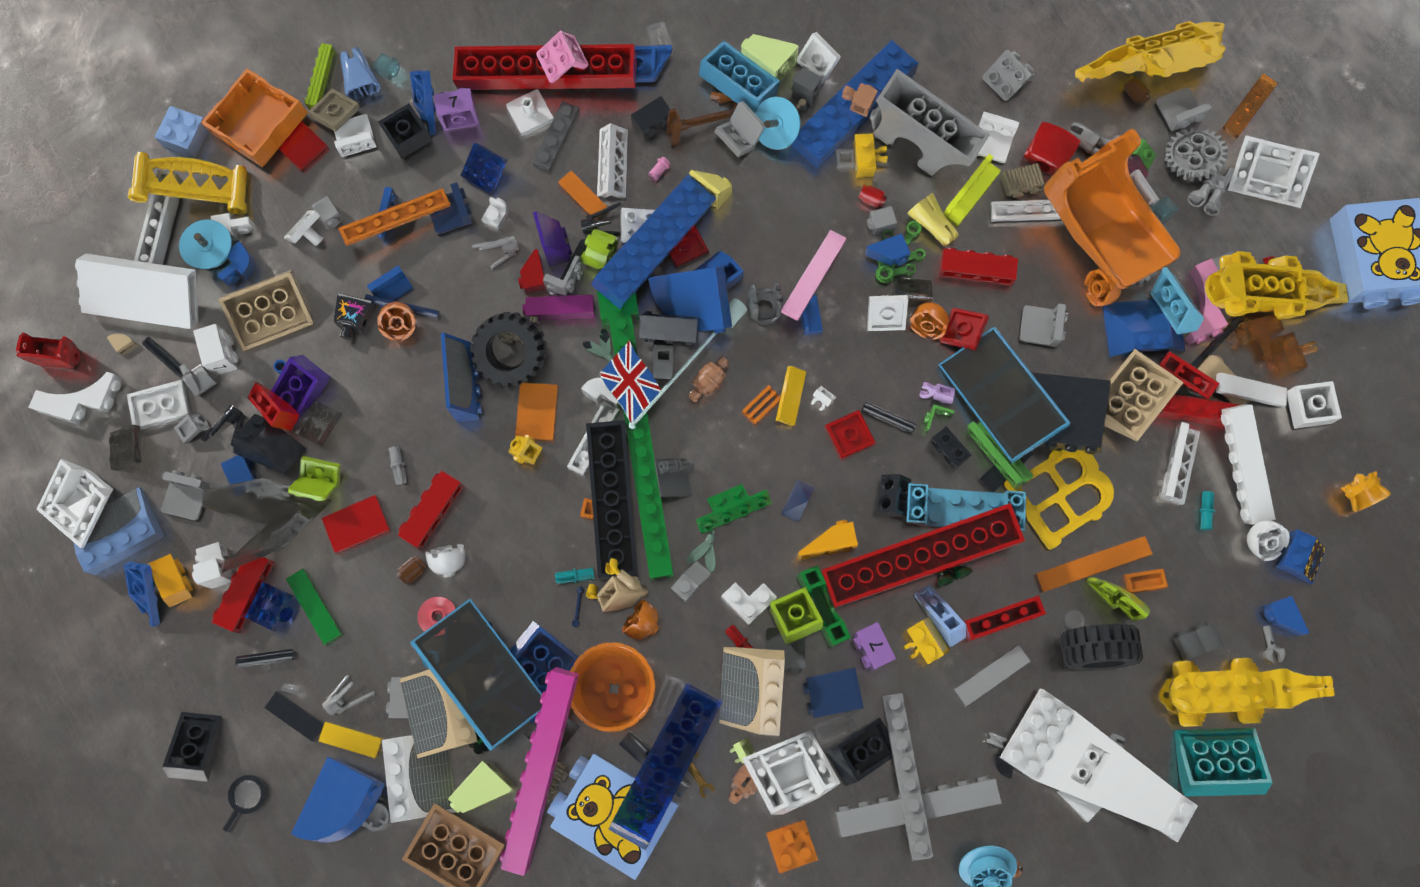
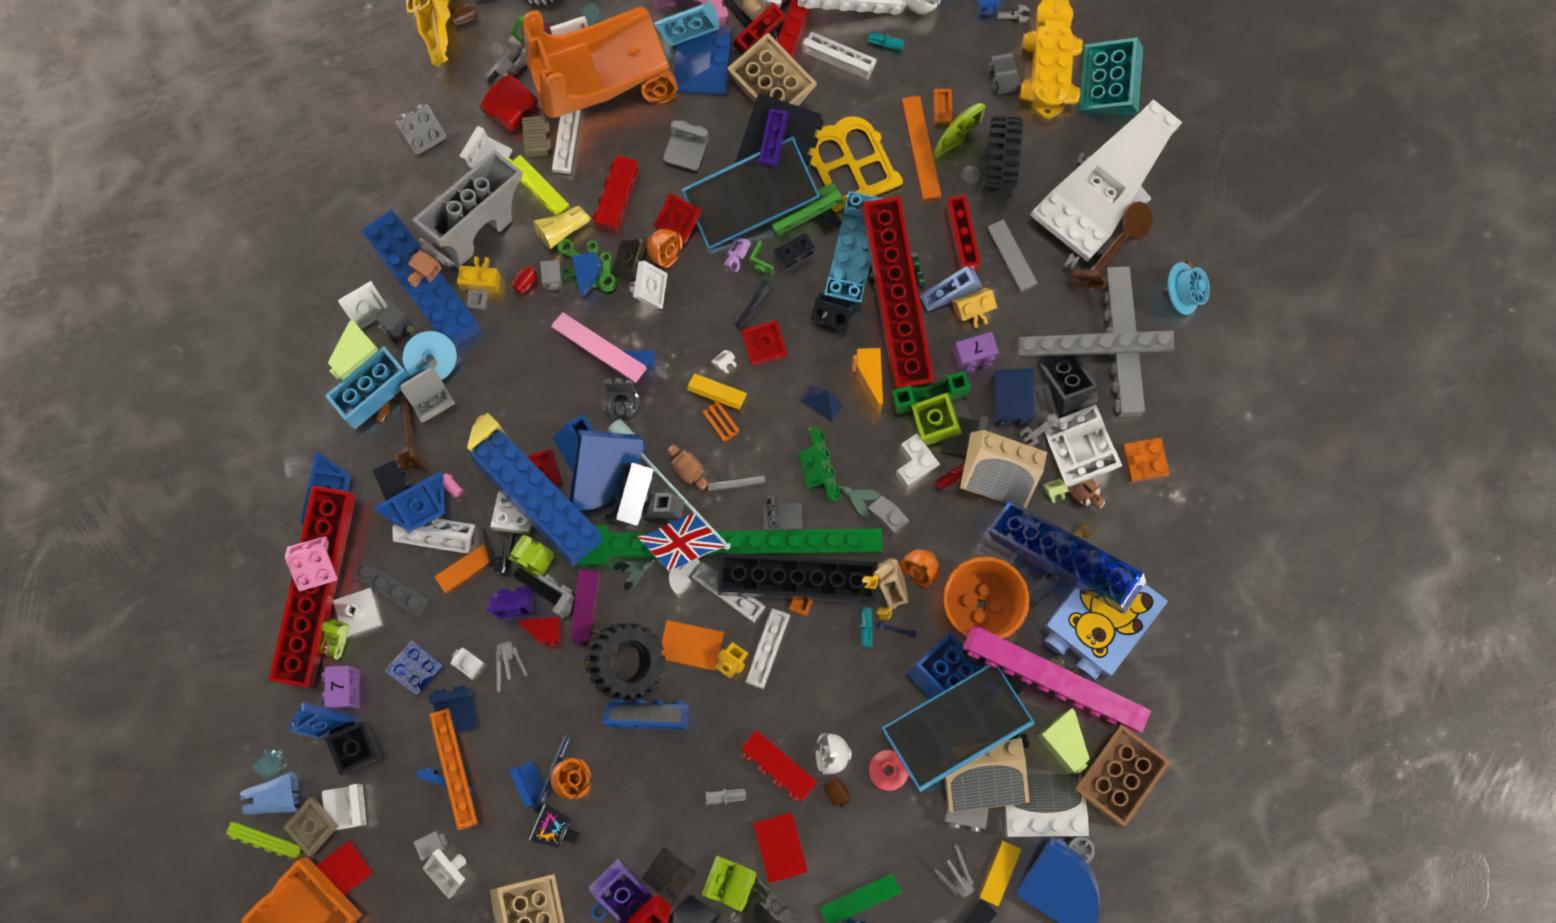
camera: 85 degrees left, 0 degrees up
none -> lime leg [320,619,349,660]
none -> blue wing [374,471,445,533]
none -> light grey bar [708,476,765,491]
none -> white tile [745,608,790,689]
none -> dark purple tile [758,109,789,167]
none -> light grey hinge [1018,413,1061,447]
none -> reddish brown piece [1069,201,1152,290]

